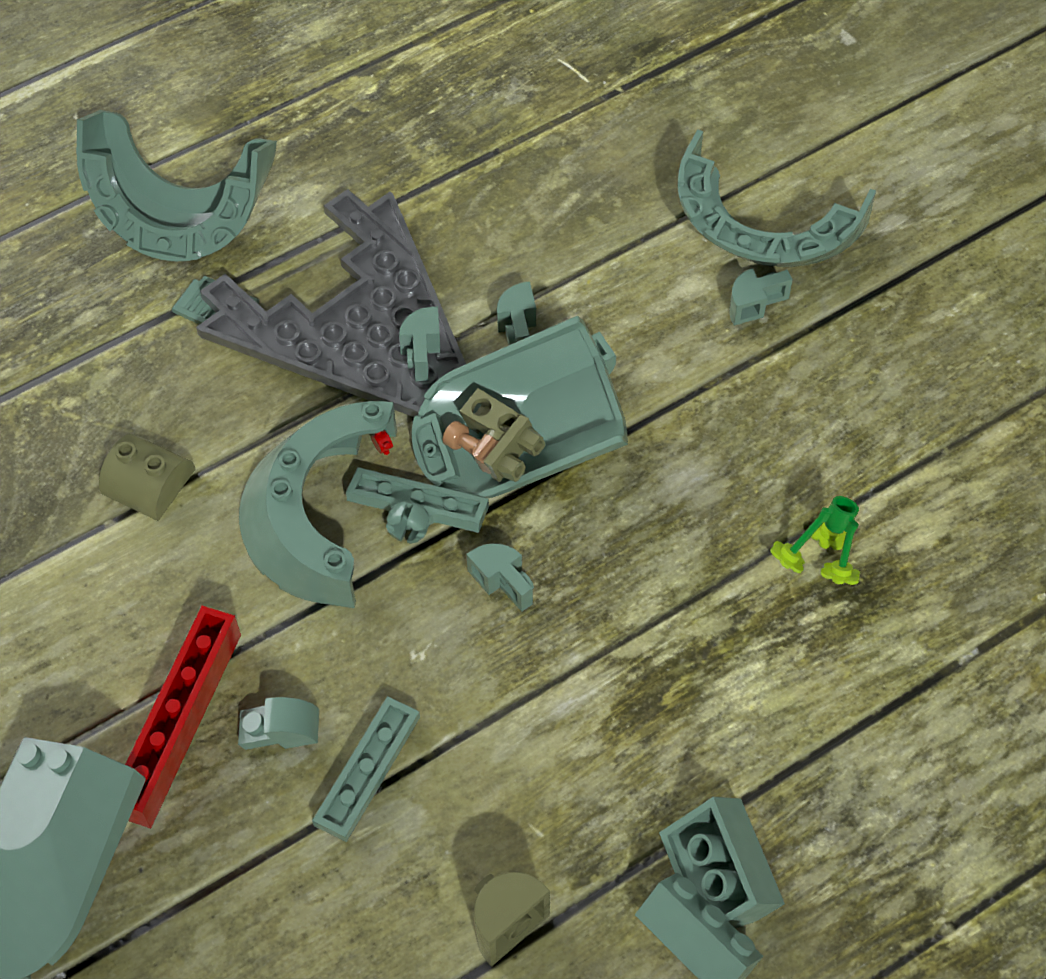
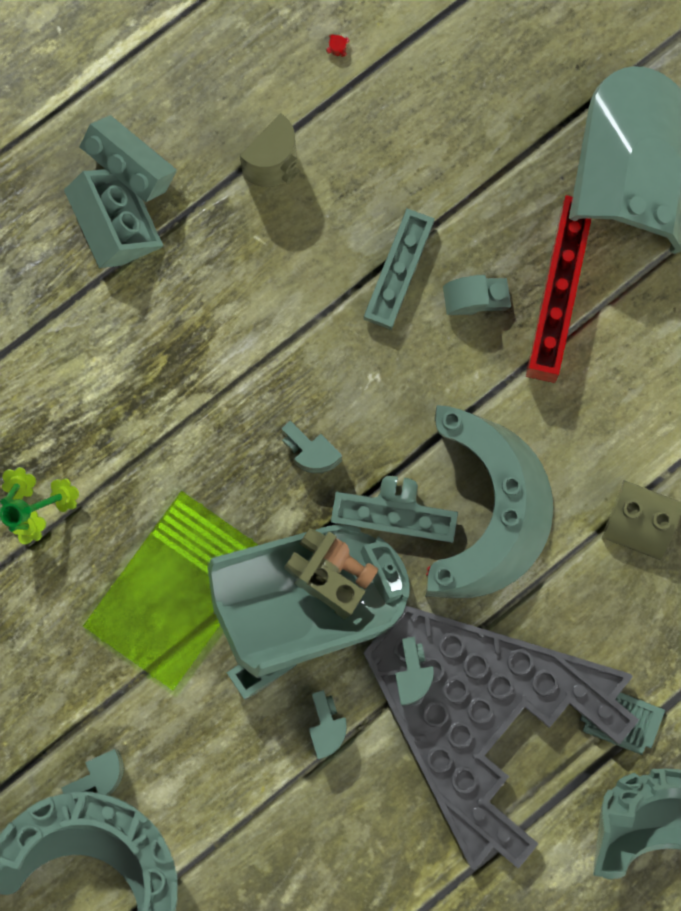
camera: 175 degrees right, 20 degrees up
none -> clear neon green piece [83,491,258,691]

